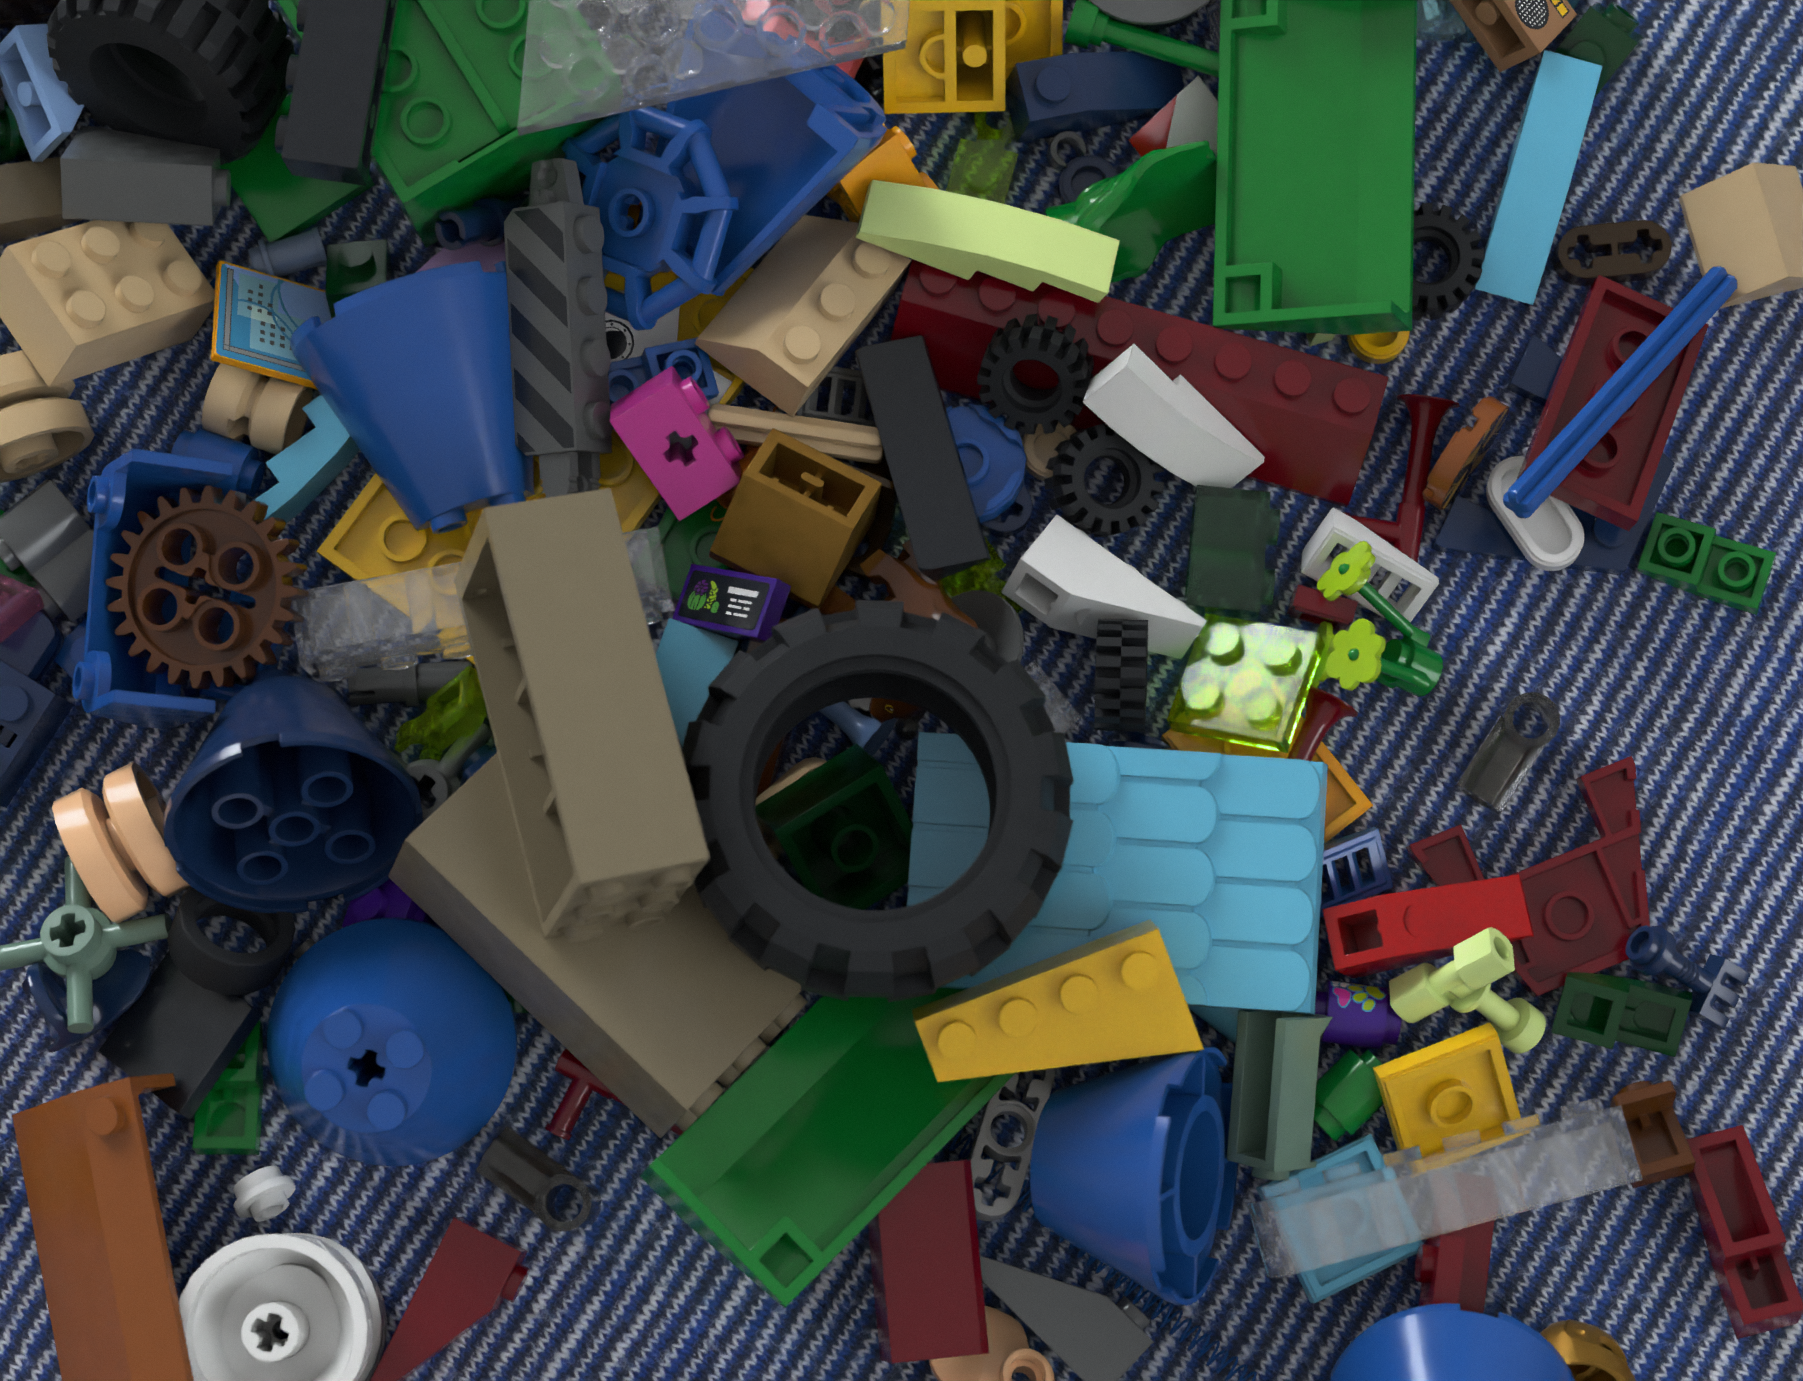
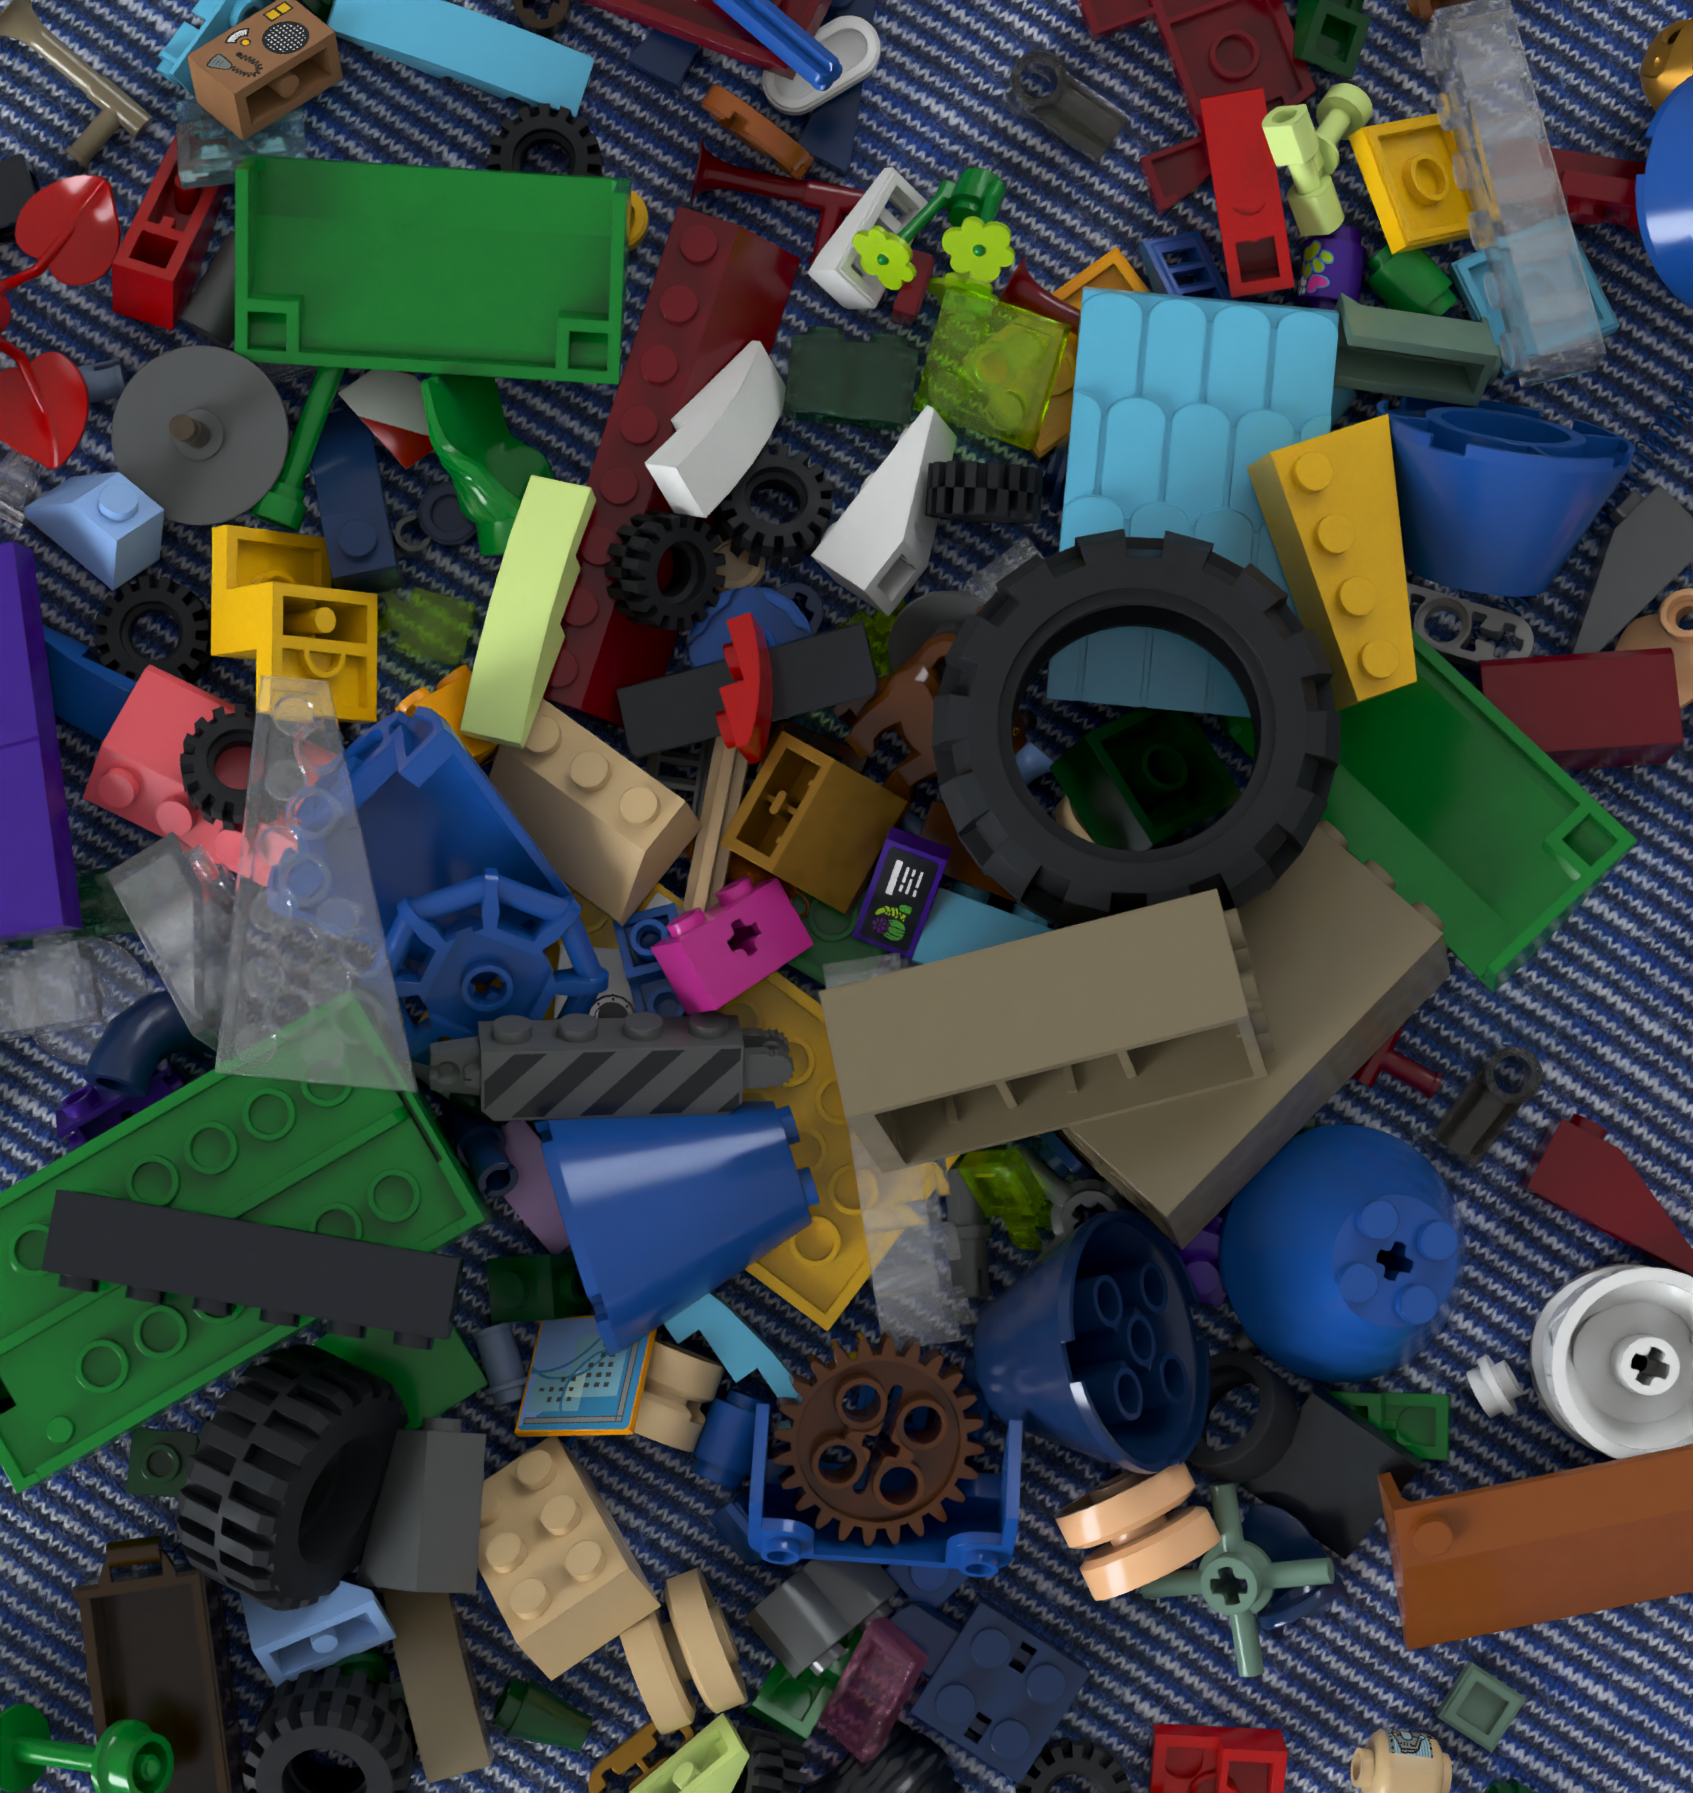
camera: 90 degrees left, 5 degrees up
none -> red slope [716,612,773,764]

